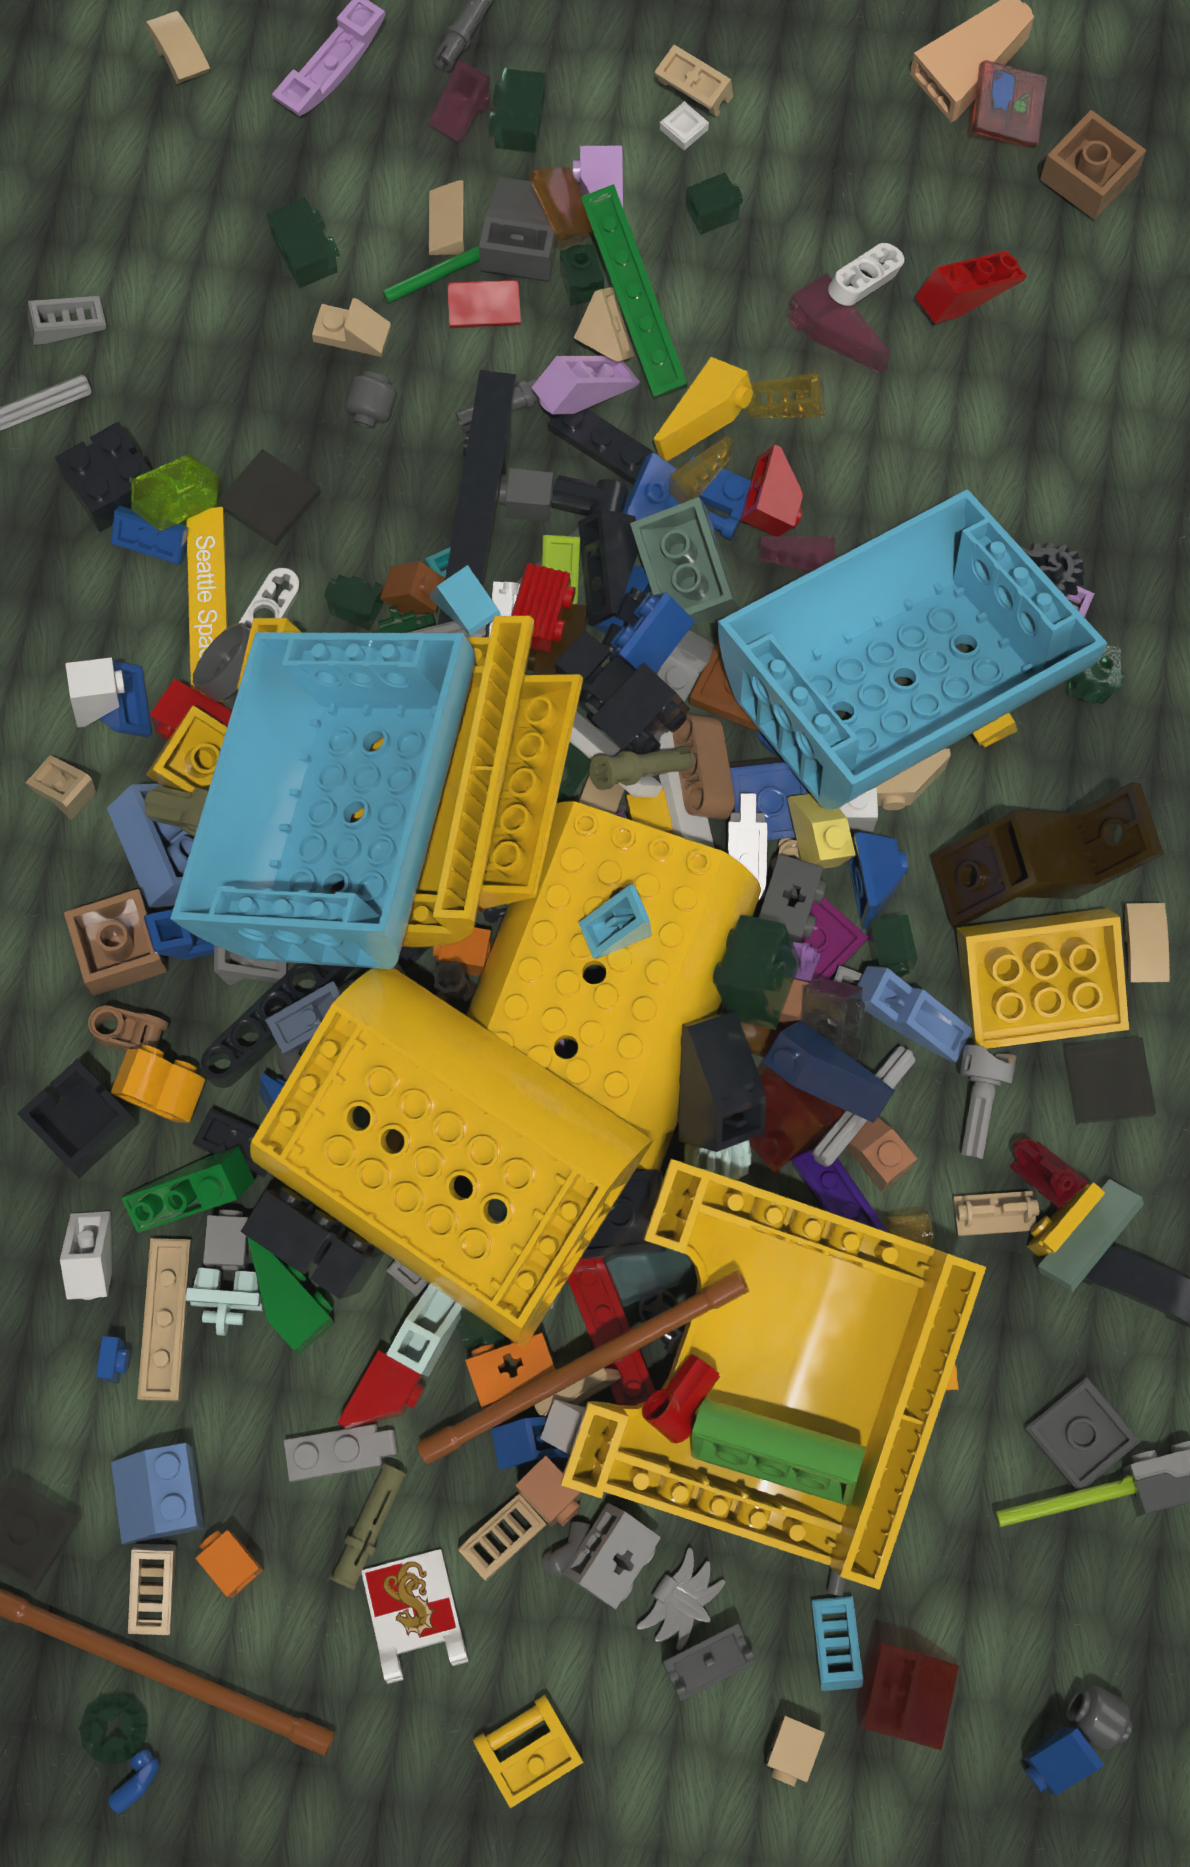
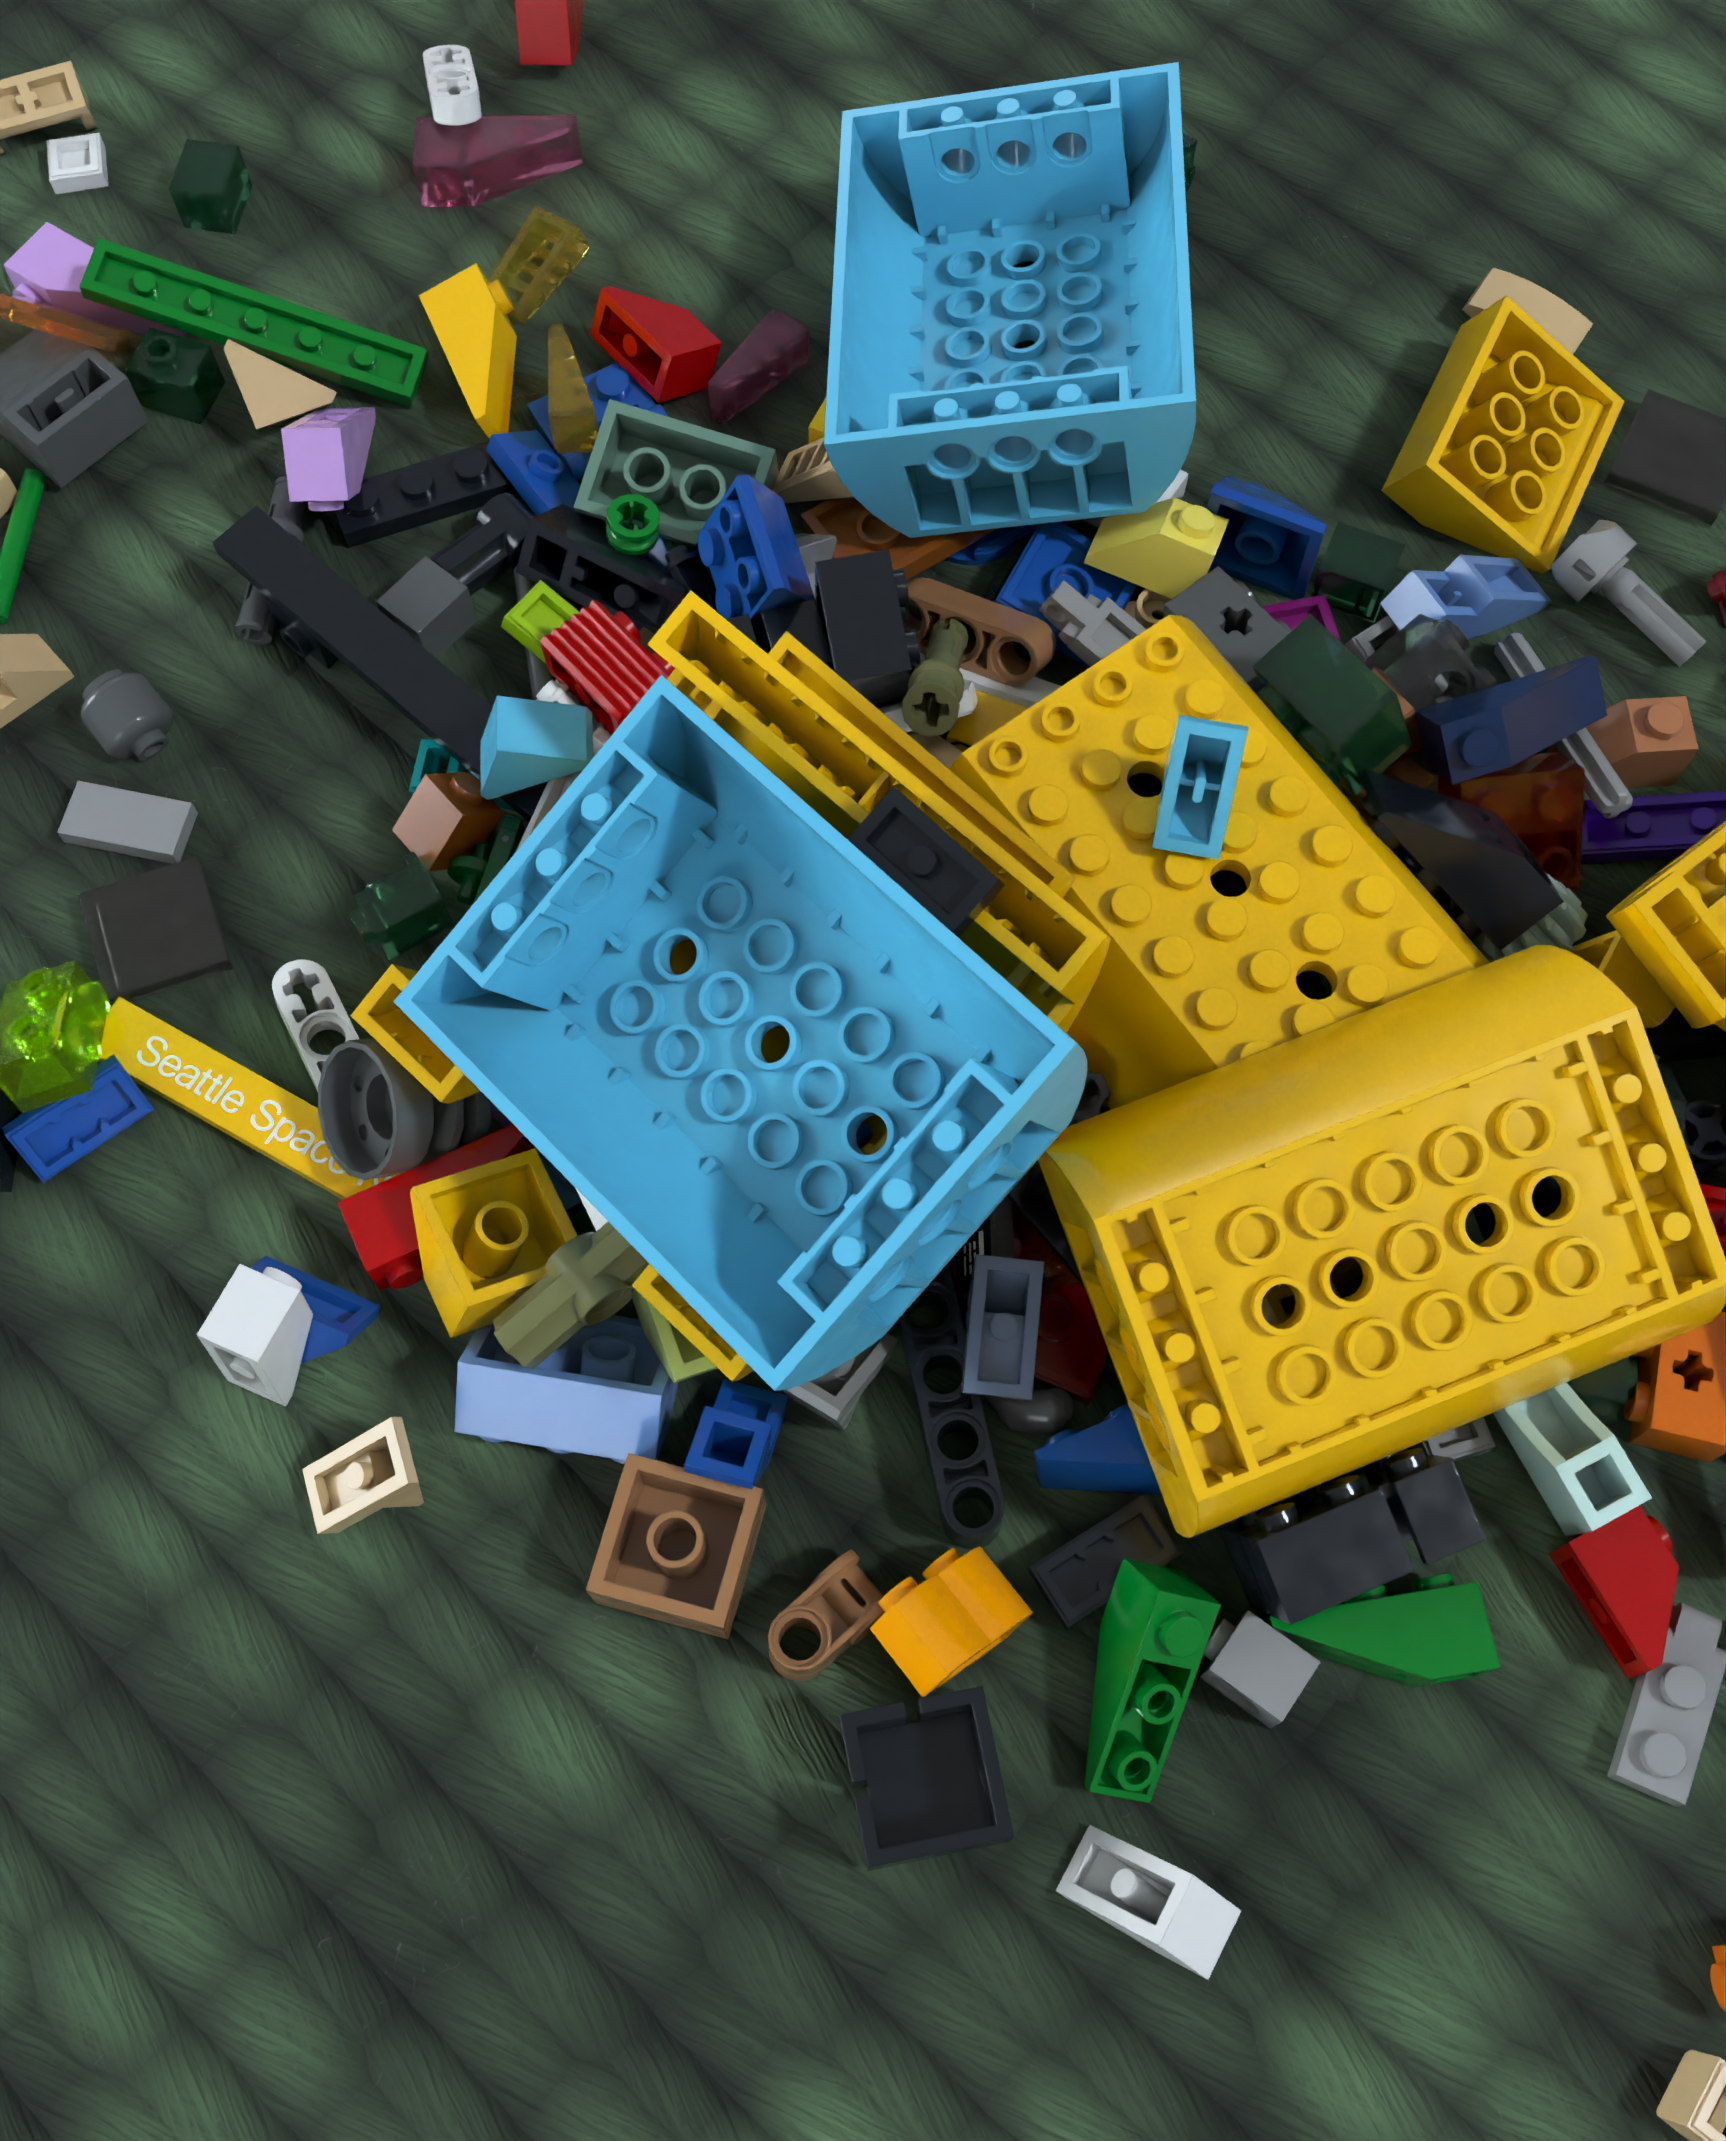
camera: 55 degrees left, 5 degrees down
blue plate [96,1336,130,1383] -> none
medium blue slope [111,1443,204,1545] -> none
tan tile [137,1238,192,1402] -> none
light aqua hips [186,1268,264,1336] -> none
slope [447,280,521,328] -> none
dark brown bracket [930,782,1164,926] -> none
none -> light grey tile [57,781,198,865]
none -> green bush [606,494,660,556]
none -> black plate [847,786,1005,938]

